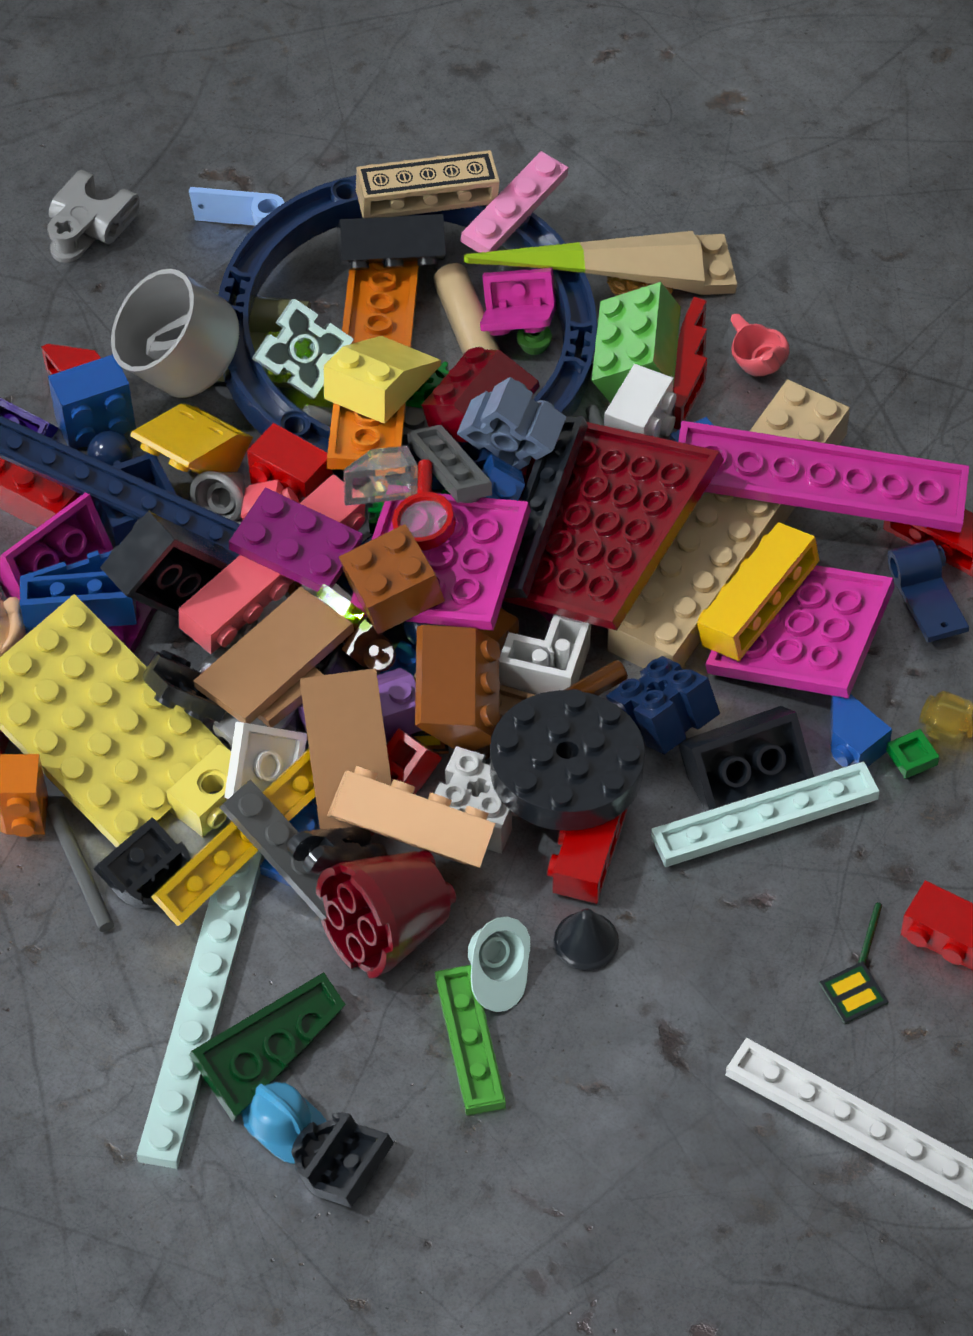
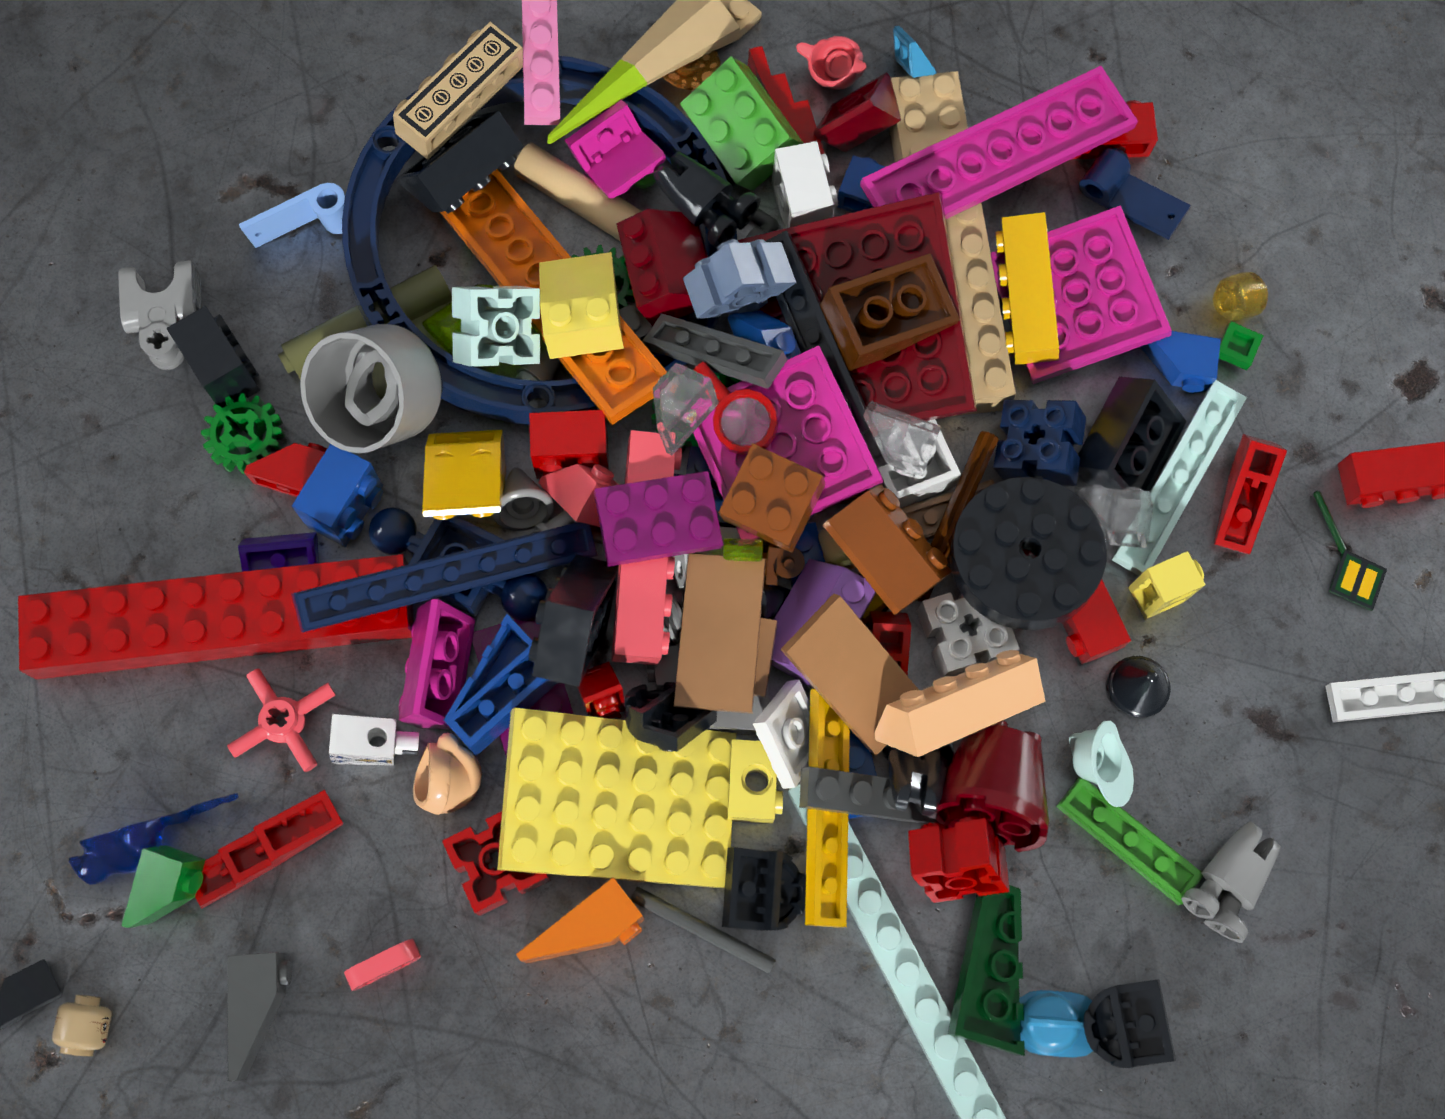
camera: 45 degrees left, 20 degrees up
none -> black brick [166,306,261,408]
none -> green gear [201,393,285,474]
none -> red slope [577,662,625,719]
none -> black piece [653,151,761,248]
none -> dark red slope [813,72,901,152]
none -> reddish brown slope [820,254,960,371]
none -> clear slope [863,401,942,477]
none -> dark azure slope [893,26,936,78]
none -> red brick [908,816,1010,903]
none -> clear slope [1074,485,1153,548]
none -> light yellow brick [1128,551,1206,620]
none -> light grey piece [1181,821,1281,943]
none -> red slope [1213,434,1287,554]

